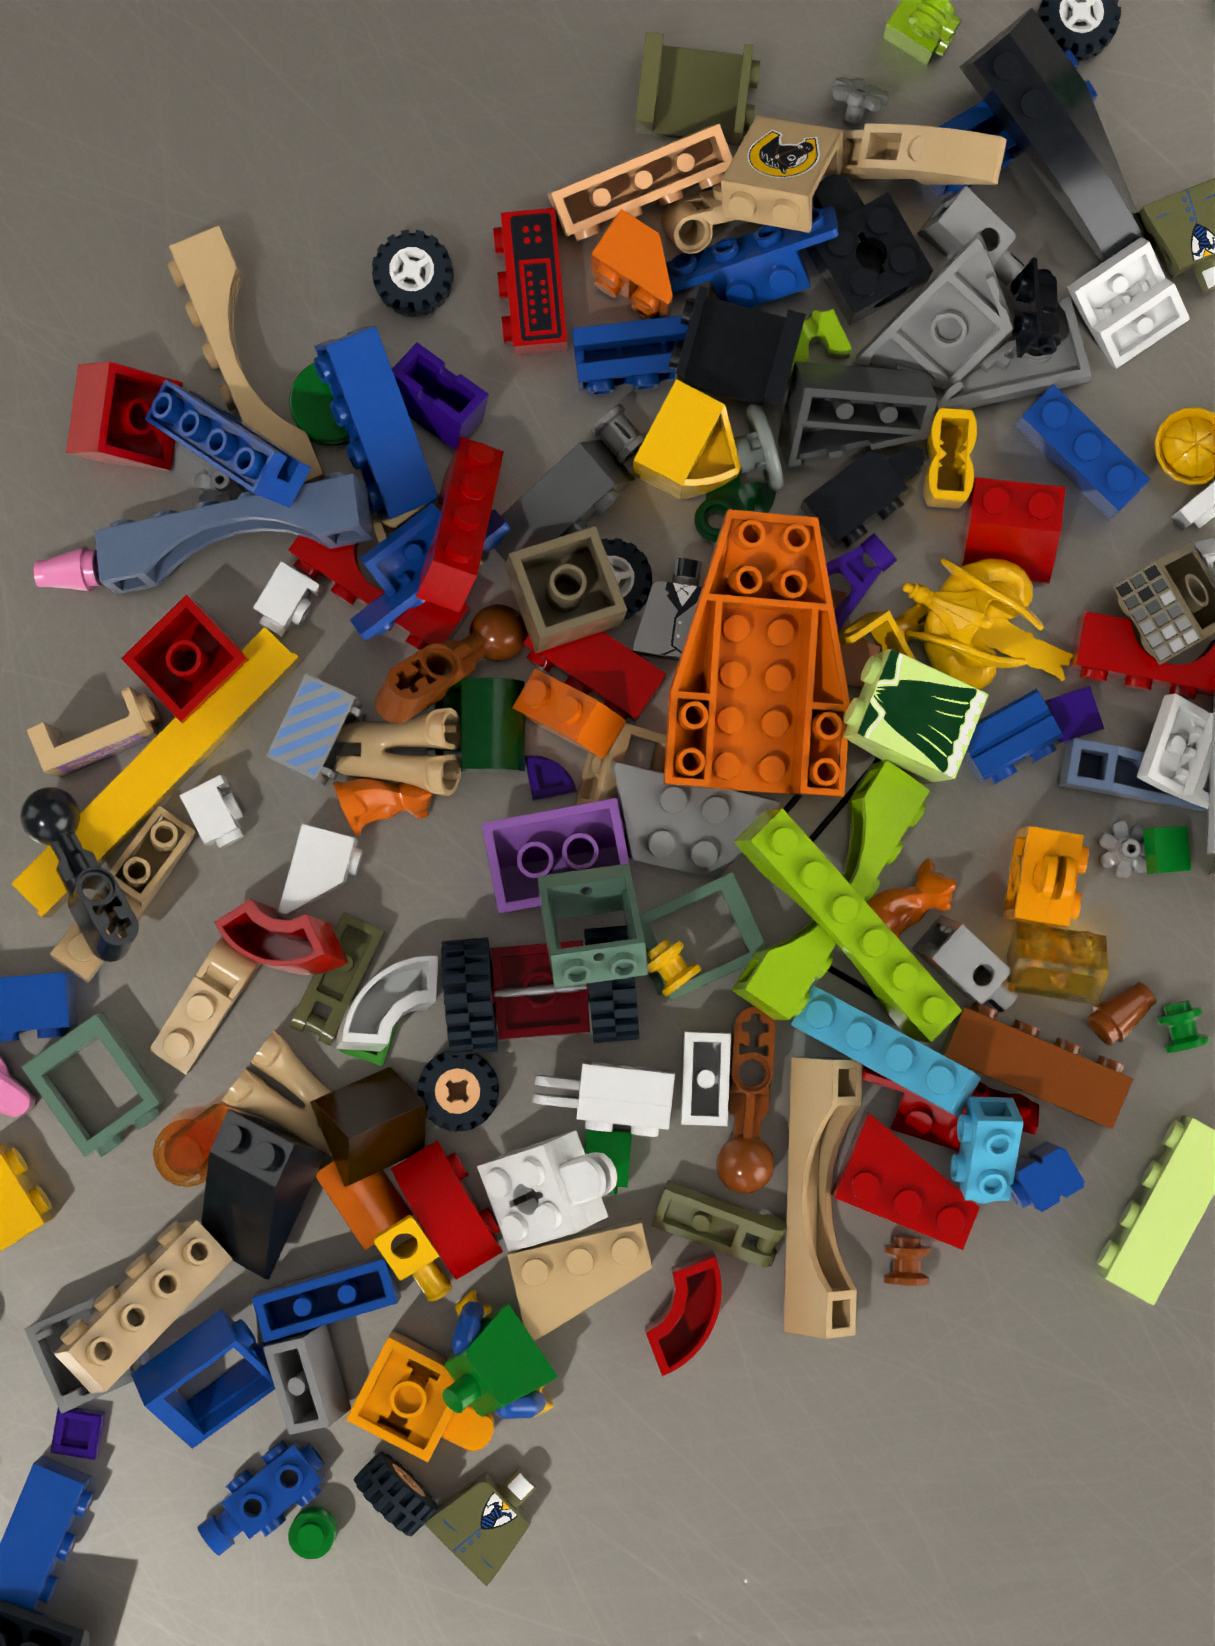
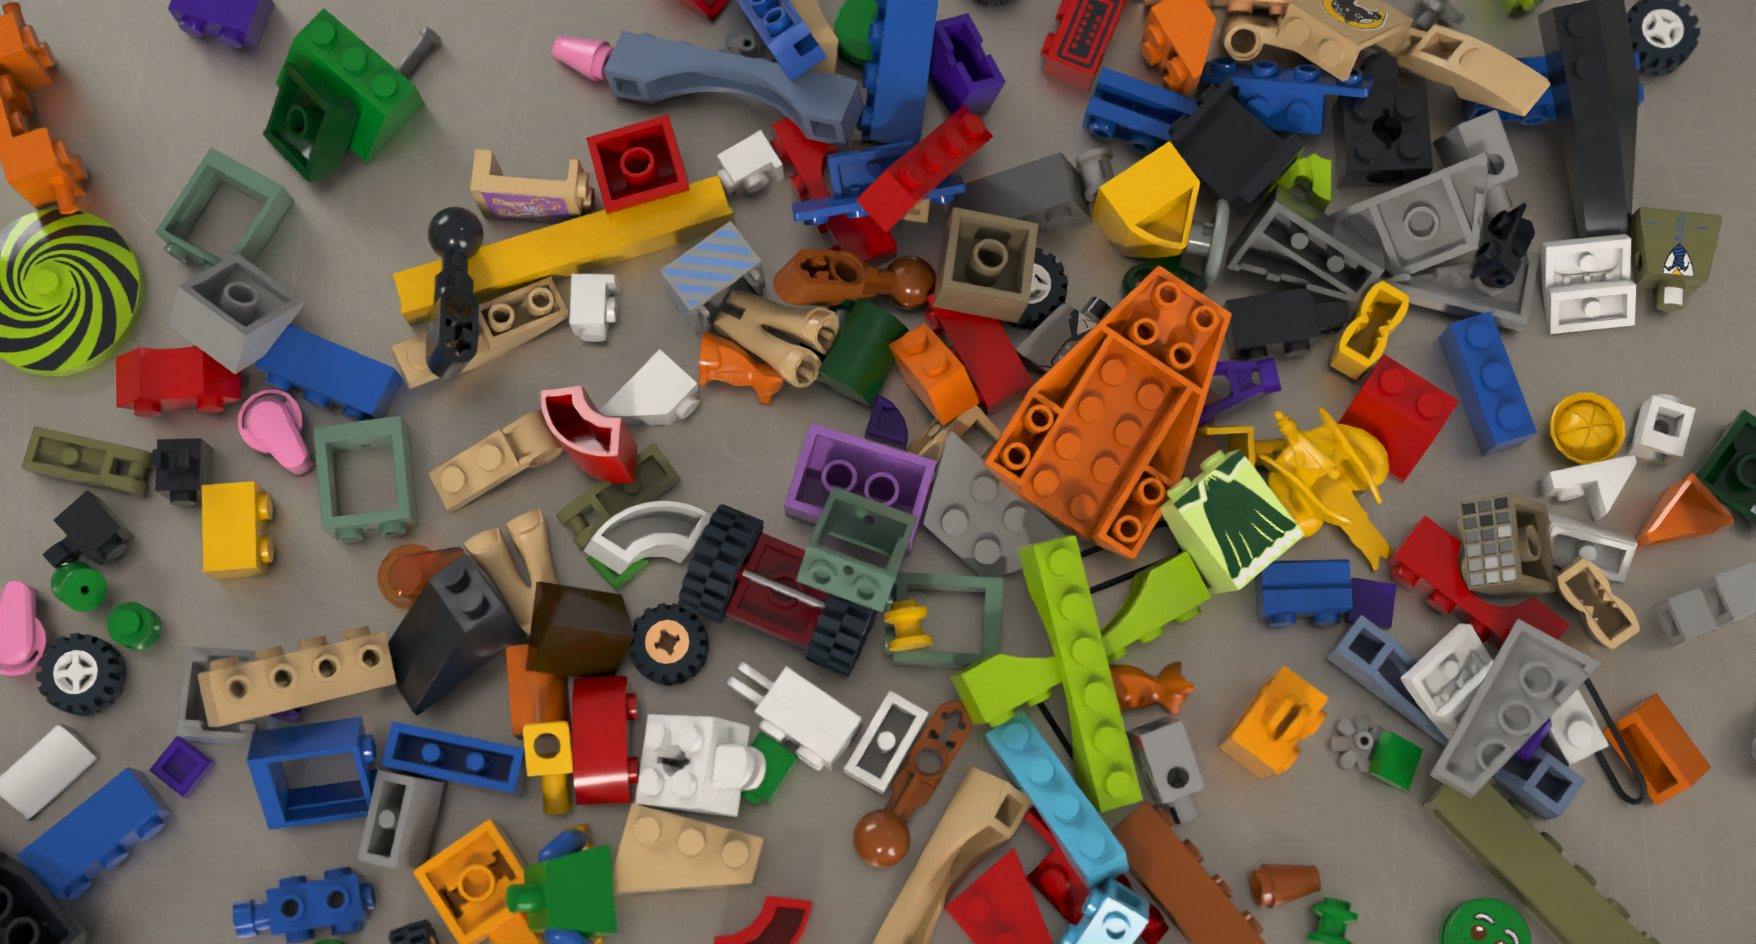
camera: 30 degrees right, 10 degrees down
olive plate [651,1180,787,1267] -> none
clear yellow brick [1007,921,1109,1005] -> none

